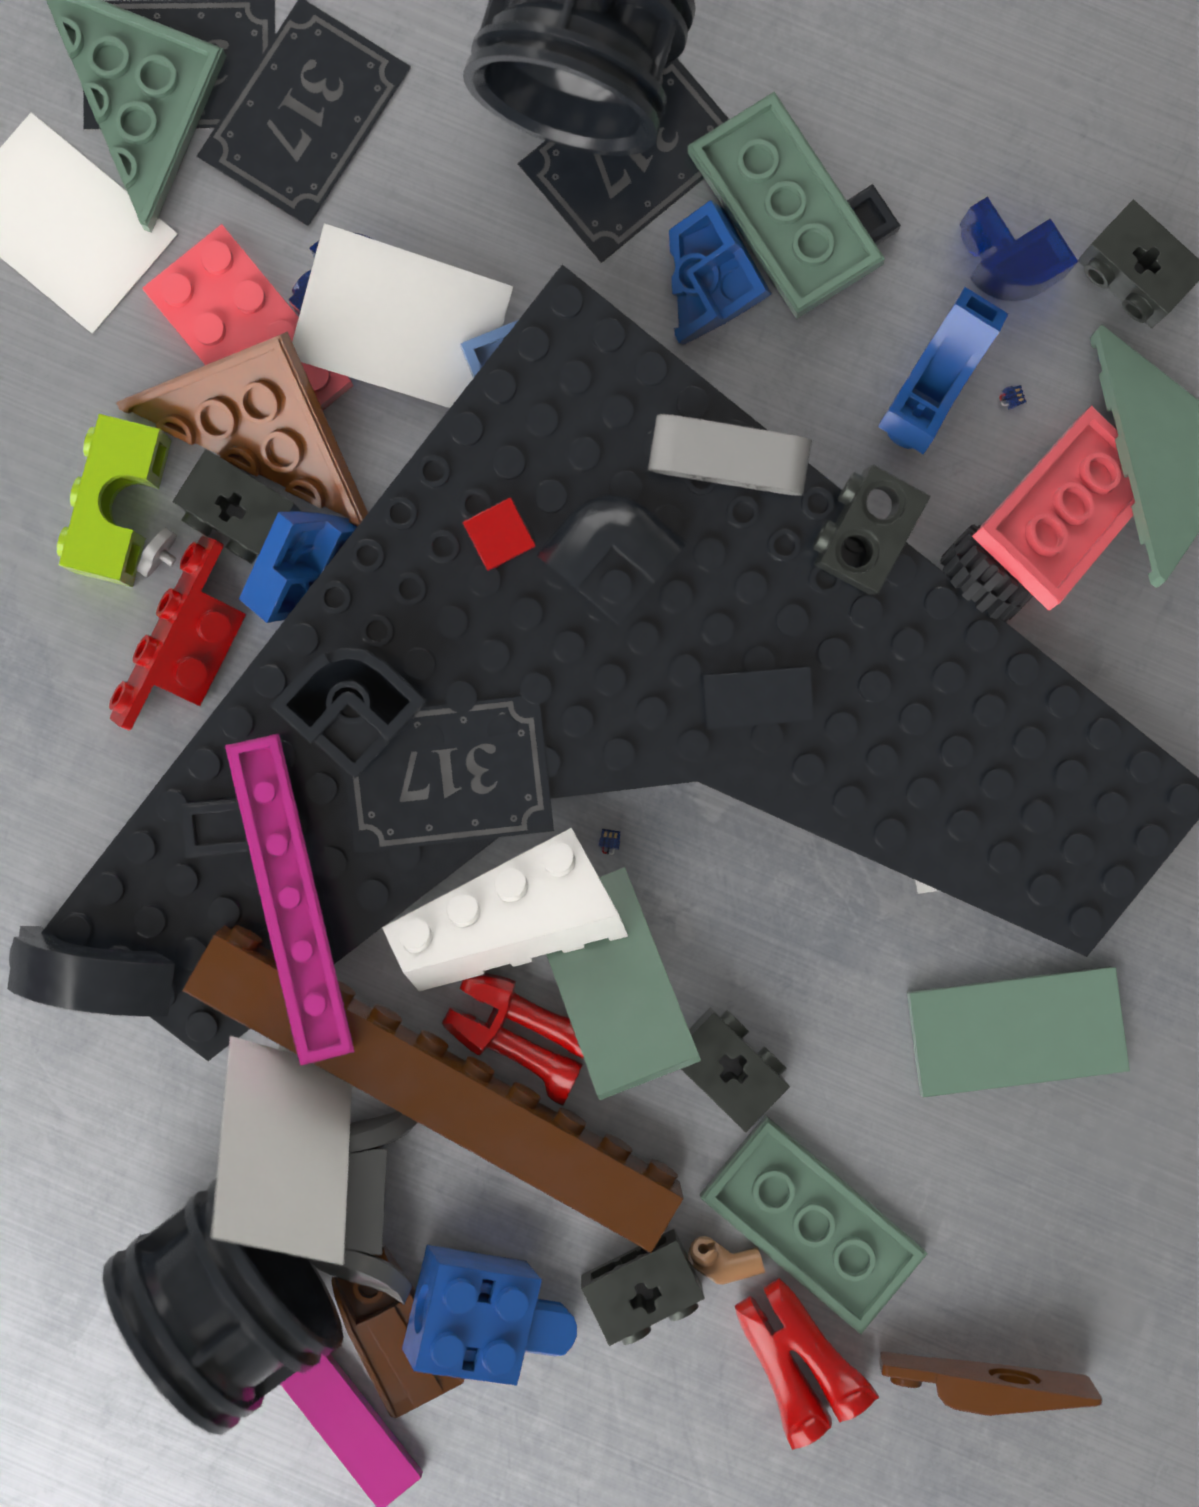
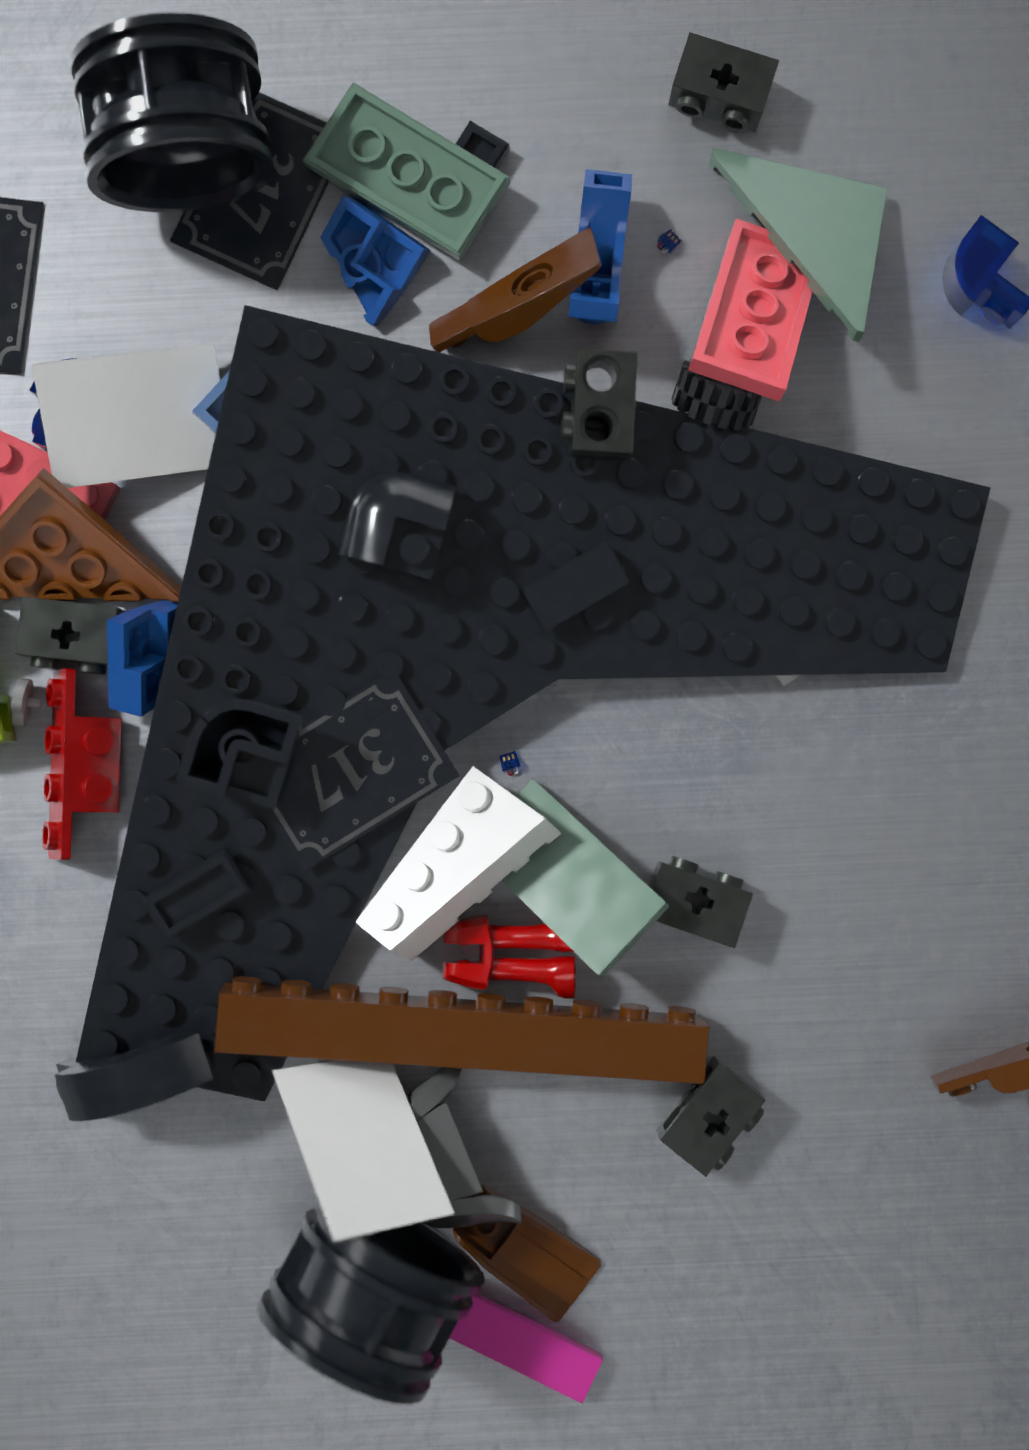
camera: 20 degrees left, 0 degrees up
dark pink tile [225,734,354,1066] -> none
blue brick [402,1245,577,1386] -> none
red tile [462,497,536,571] -> none
light grey beam [648,415,812,495] -> none
medium nougat arm [688,1236,765,1285] -> none
sand green tile [699,1115,928,1334] -> none
red piece [734,1278,879,1450] -> none
sand green tile [906,966,1130,1098] -> none
clear blue brick [959,196,1078,301] -> none
none -> reddish brown piece [429,228,602,352]

